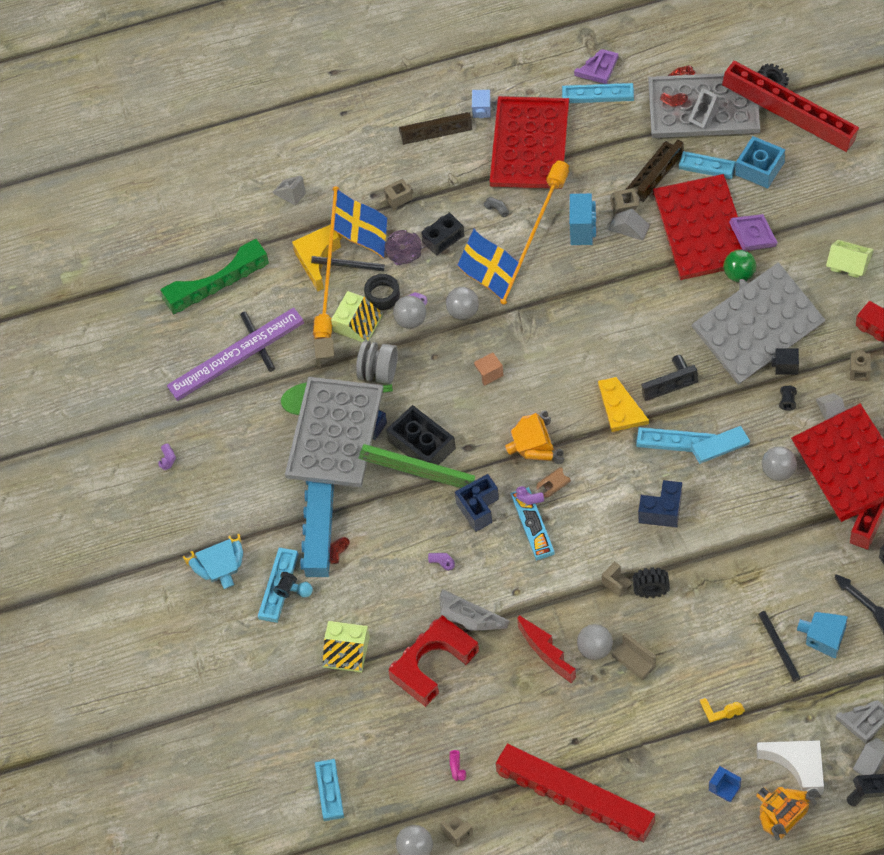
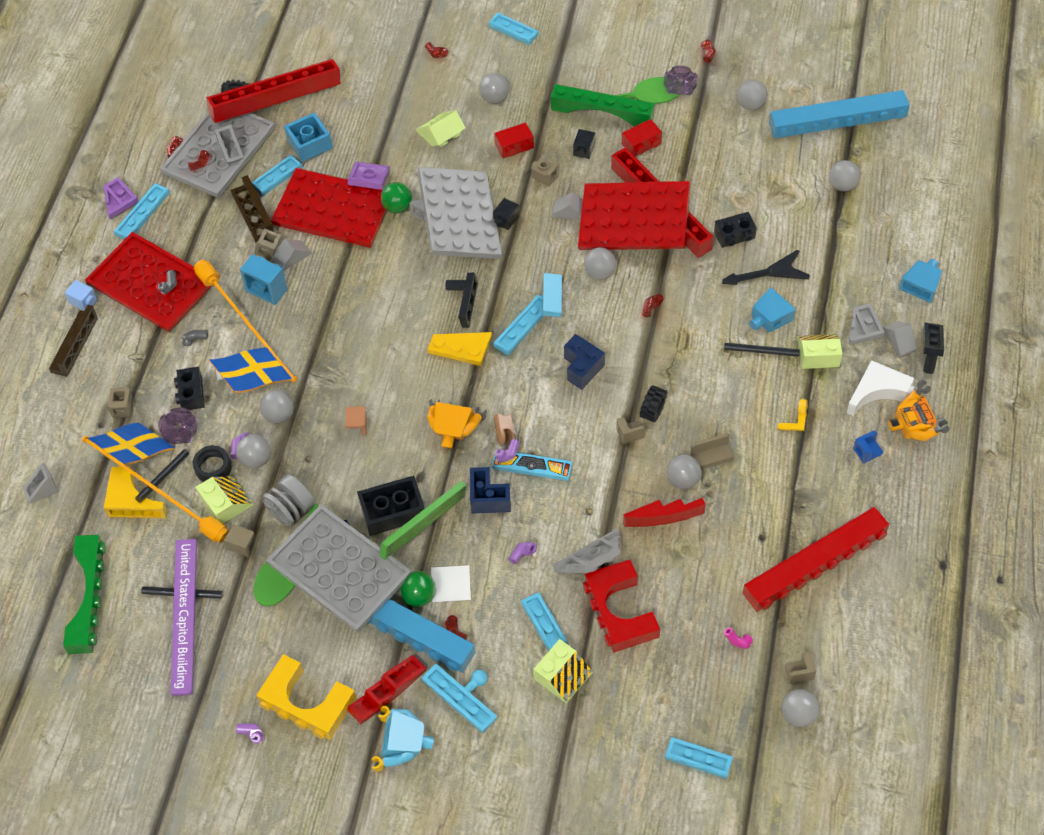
camera: 65 degrees left, 0 degrees up
black bush [273,572,297,598] -> none
black bush [779,385,797,411] -> none
none -> dark grey arm [158,270,177,294]
none -> yellow arch [256,654,357,740]
none -> red slope [347,655,427,725]
none -> green piece [400,571,436,607]
none -> white sticker [431,565,471,602]
none -> medium azure tile [521,592,568,652]
none -> clear red arm [642,294,664,318]
none -> yellowish green slope [797,334,843,369]

